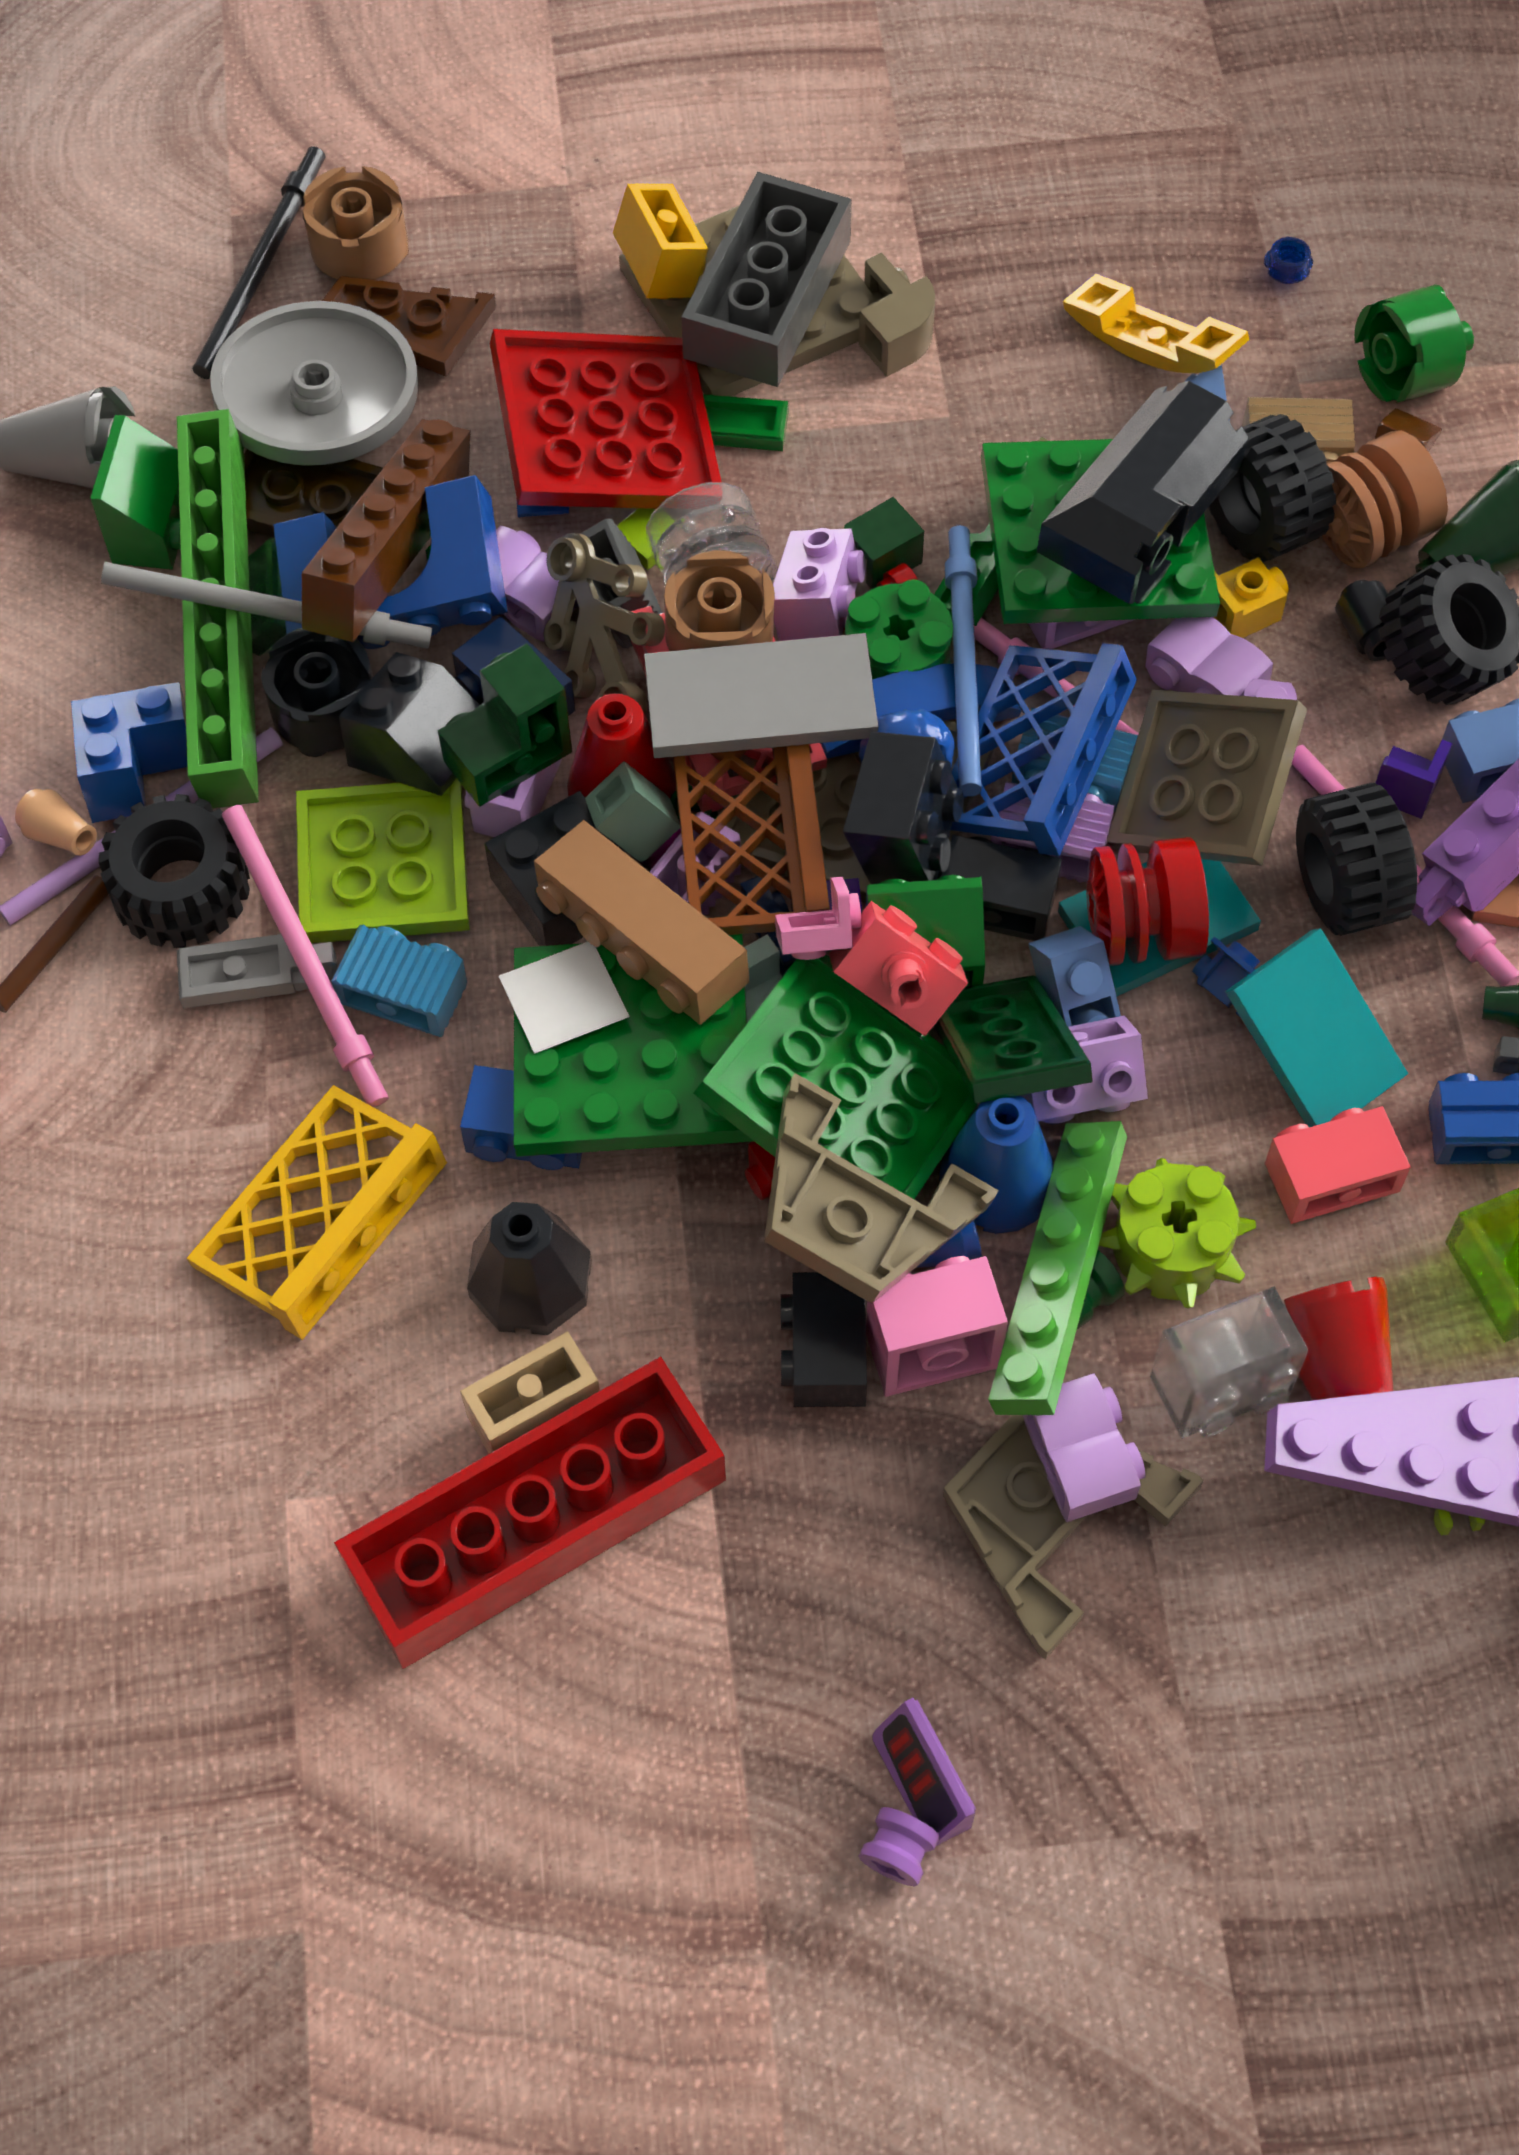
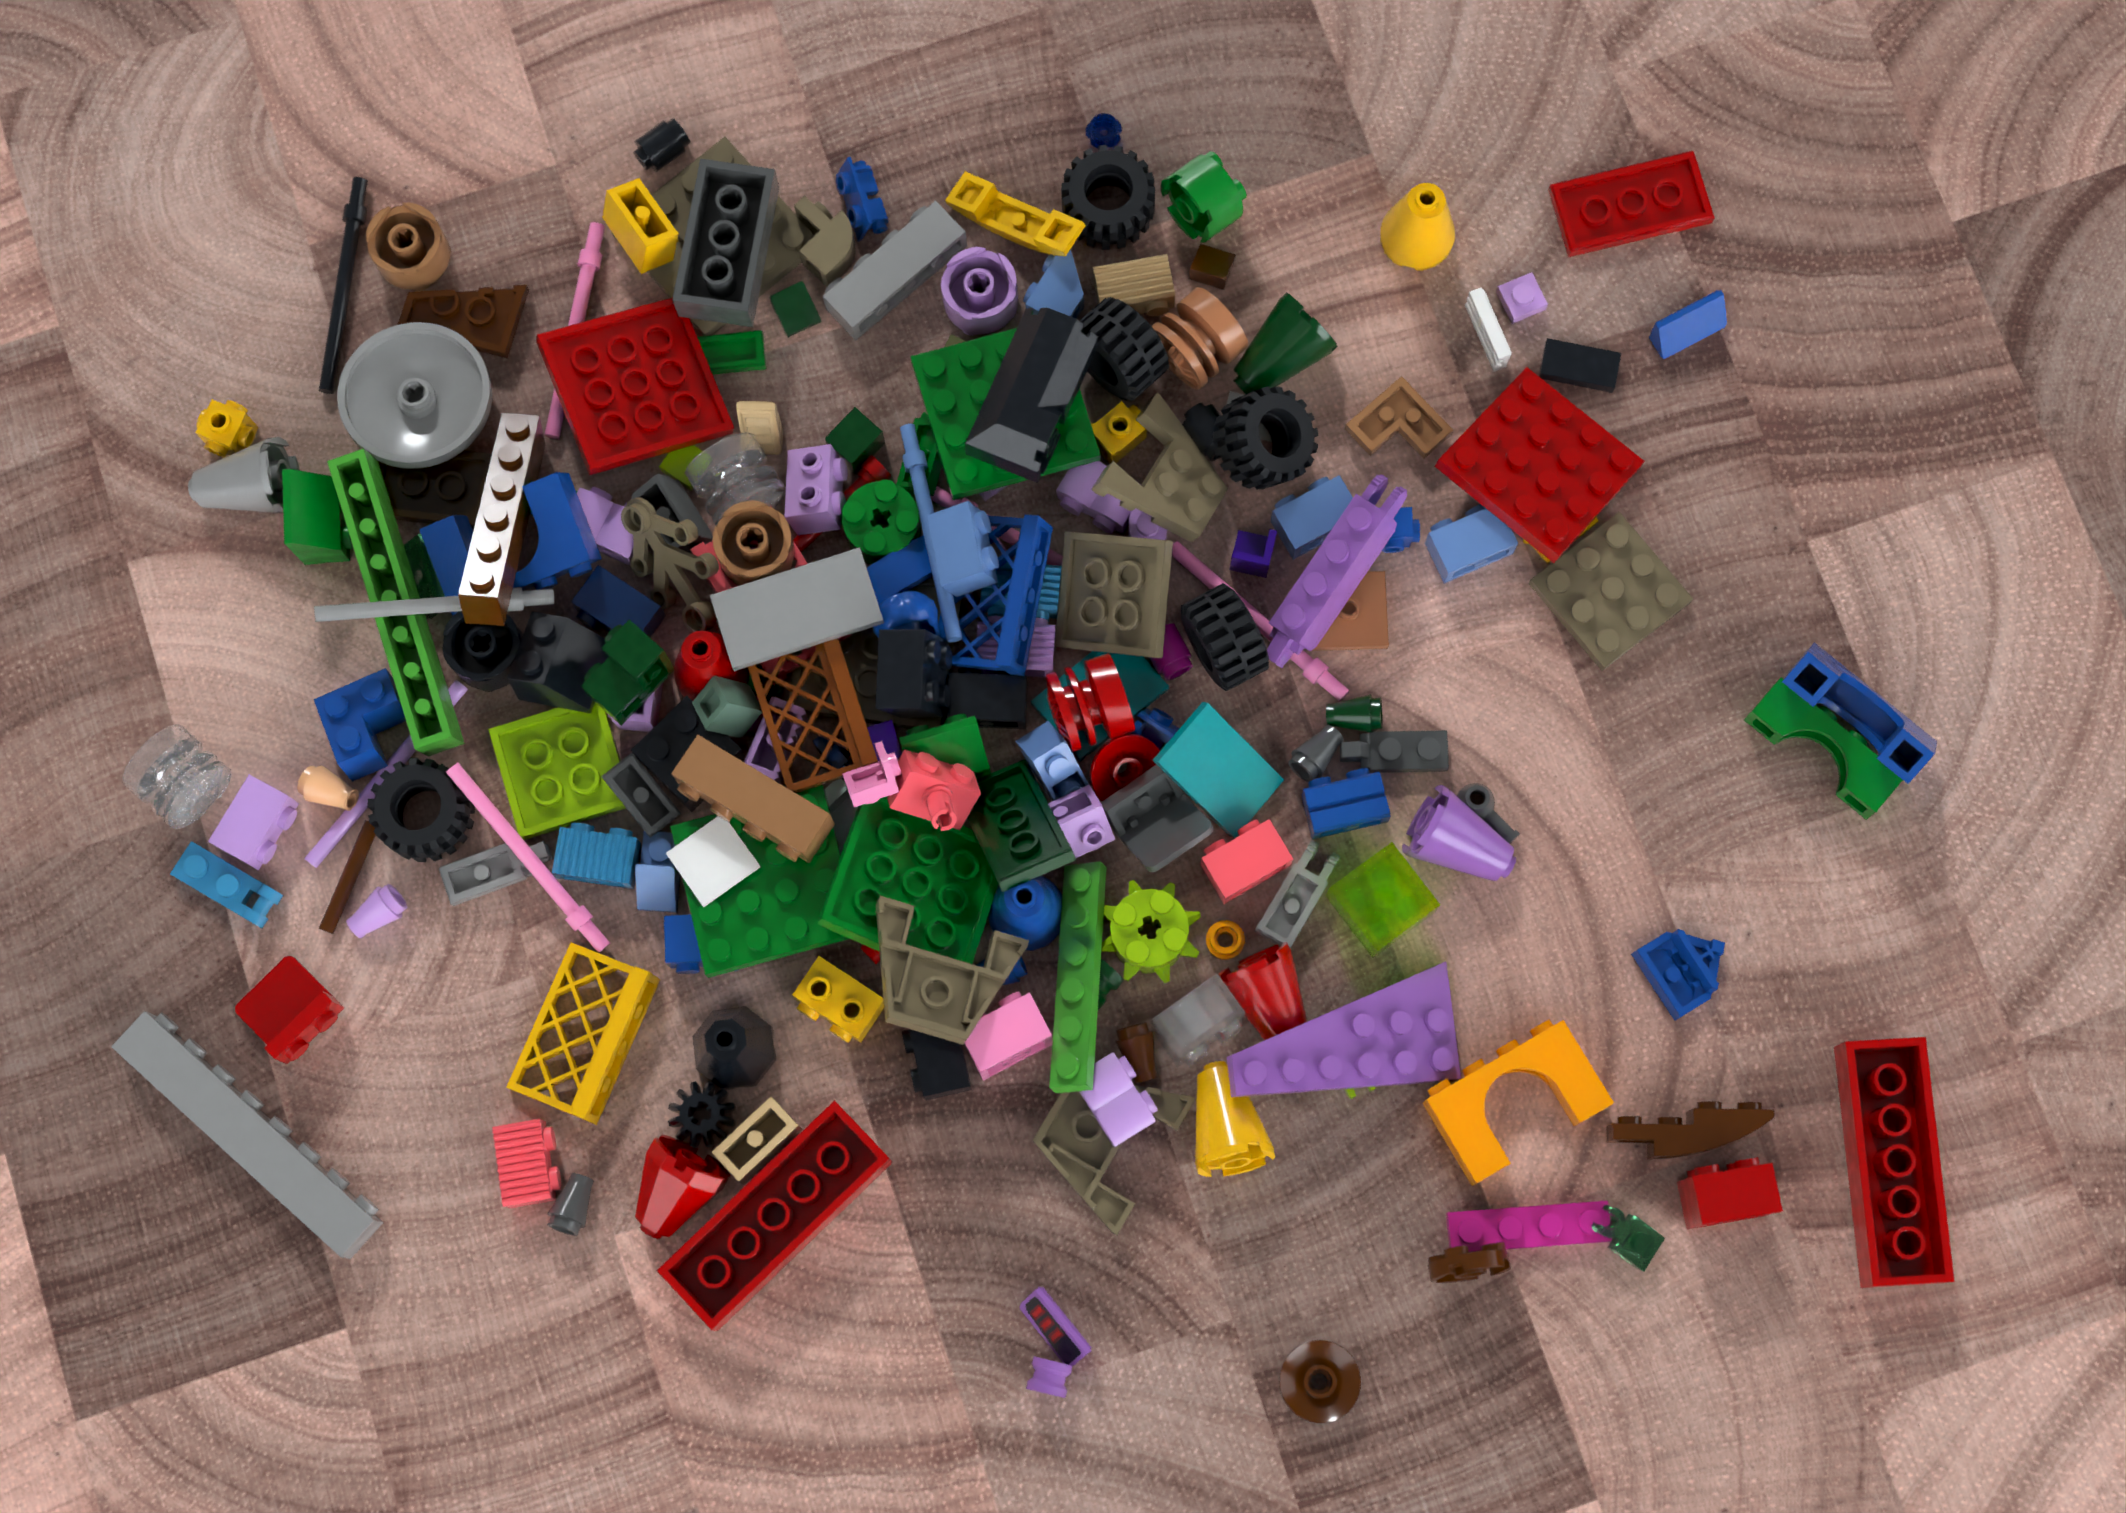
camera: 10 degrees left, 15 degrees up
none -> yellow brick [195,399,259,458]
none -> lavender cone [346,884,407,938]
none -> coral brick [492,1119,562,1208]
none -> bright pink bar [544,222,605,439]
none -> dark grey cone [547,1173,594,1236]
none -> dark grey slope [601,753,681,838]
none -> black brick [633,118,691,172]
none -> medium blue slope [635,831,681,913]
none -> red cone [635,1134,731,1239]
none -> black gear [668,1081,736,1149]
none -> tan slope [736,401,783,455]
none -> dark green slope [769,281,822,337]
none -> yellow brick [792,956,884,1043]
none -> light grey brick [823,201,967,341]
none -> blue hinge [836,157,889,241]
none -> medium blue brick [926,501,999,597]
none -> lavender brick [941,247,1018,336]
none -> black tyre [1061,145,1155,250]
none -> red dish [1090,734,1160,801]
none -> dark tan wing [1091,393,1228,542]
none -> dark grey bracket [1101,765,1214,872]
none -> reddish brown cone [1115,1022,1158,1083]
none -> magenta brick [1149,623,1193,681]
none -> yellow cone [1195,1061,1275,1177]
none -> light orange plate [1206,920,1245,960]
none -> light grey hinge [1255,840,1341,948]
none -> reddish brown dish [1279,1340,1361,1423]
none -> dark grey cone [1288,725,1344,782]

